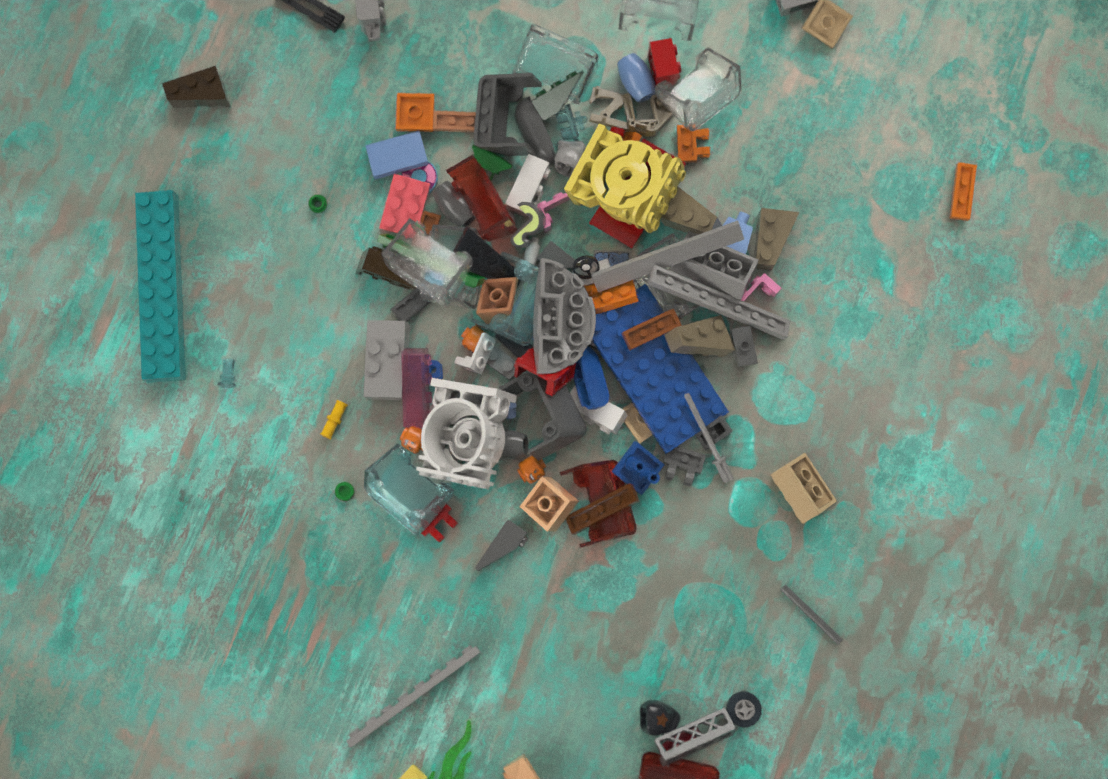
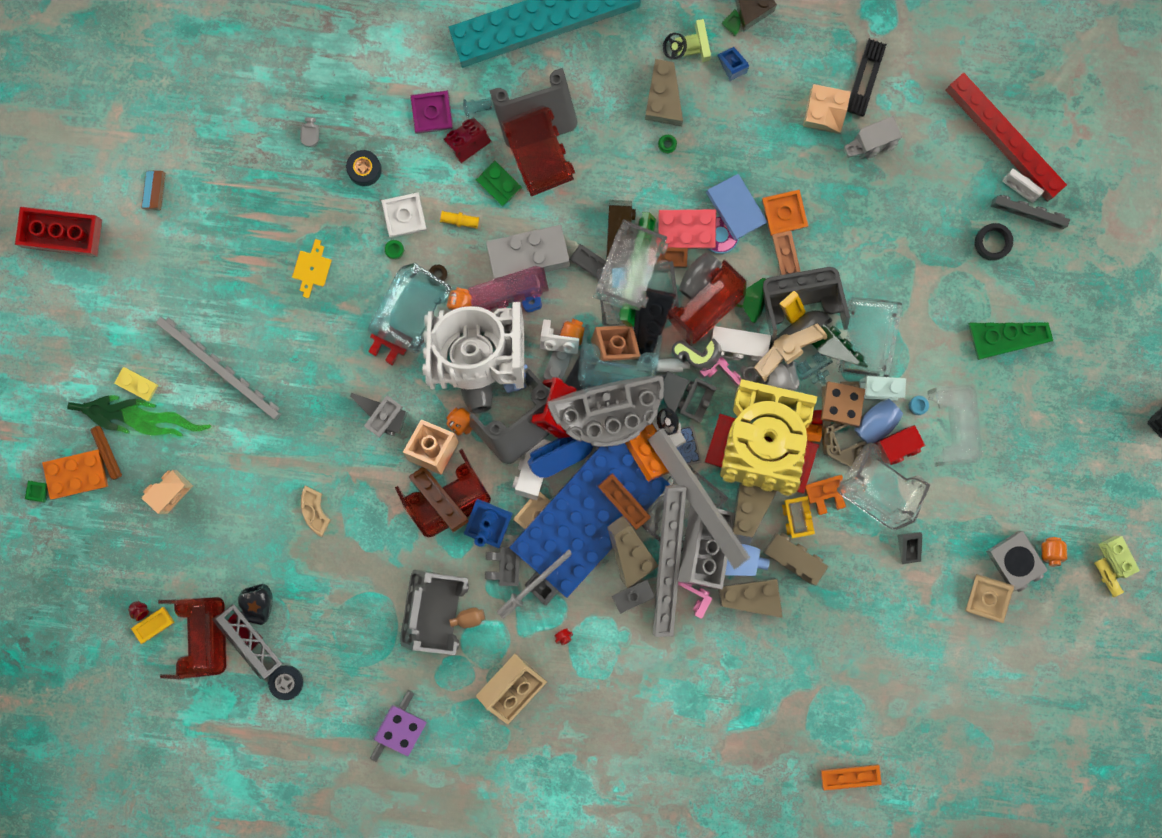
camera: 75 degrees right, 5 degrees up
none -> dark orange slope [142,171,166,211]
none -> yellow piece [292,239,332,298]
none -> light grey arm [300,117,319,147]
none -> tan tile [301,485,331,537]
none -> black wheel [346,150,382,187]
none -> light grey plate [364,395,403,438]
none -> medium lavender tile [374,704,427,756]
none -> white tile [381,192,427,238]
none -> dark grey windscreen [400,570,469,655]
none -> magenta tile [410,90,453,134]
none -> dark brown plate [428,264,448,284]
none -> dark red bracket [443,117,492,164]
none -> medium nougat plant [449,608,485,628]
none -> green plate [476,161,522,207]
none -> dark grey windscreen [489,68,578,149]
none -> clear red windscreen [501,105,575,197]
none -> red plate [555,628,573,645]
none -> dark tan wedge [645,59,683,126]
none -> yellowish green piece [663,19,711,62]
none -> dark grey window [678,378,717,423]
none -> blue slope [717,47,749,81]
none -> green tile [722,9,741,36]
none -> light grey plate [740,365,760,383]
none -> tan plate [753,323,827,381]
none -> dark tan wedge [763,533,829,586]
none -> yellow tile [780,291,806,324]
none -> window [782,496,815,538]
none -> light nougat slope [803,84,851,134]
none -> medium nougat tile [821,381,865,427]
none -> light aqua panel [859,376,906,401]
none -> dark grey slope [897,532,922,564]
none -> medium azure tile [909,396,929,415]

